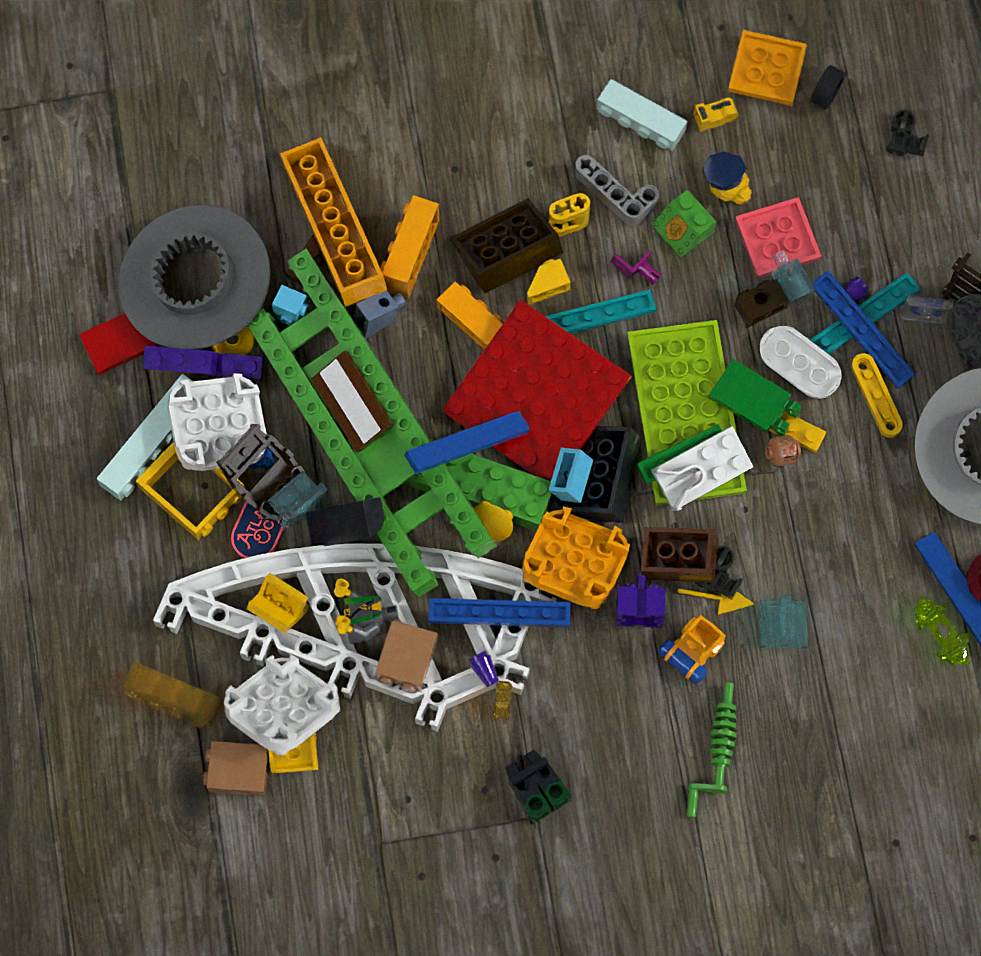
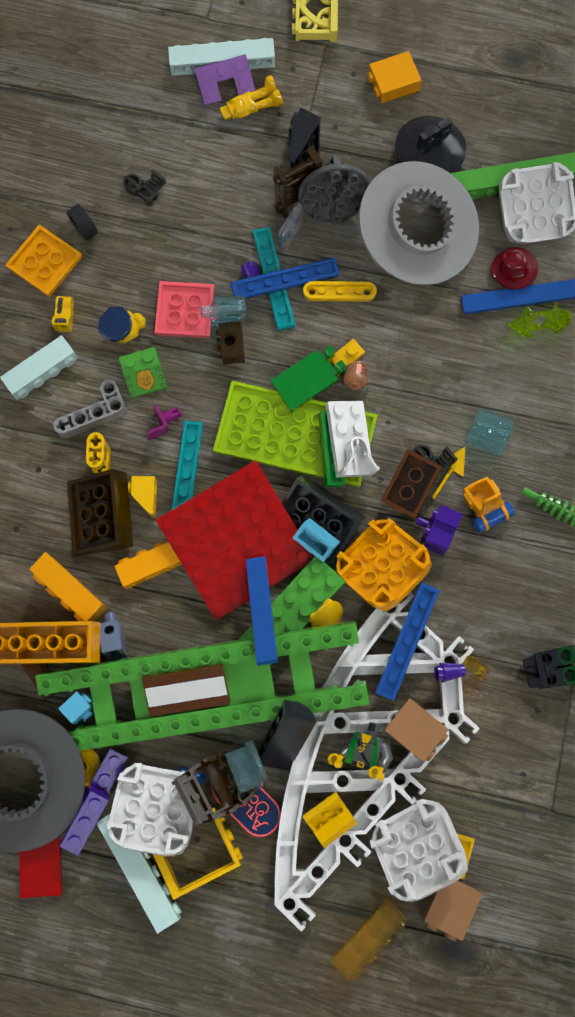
camera: 65 degrees left, 5 degrees up
white tile [760,326,842,399] -> none

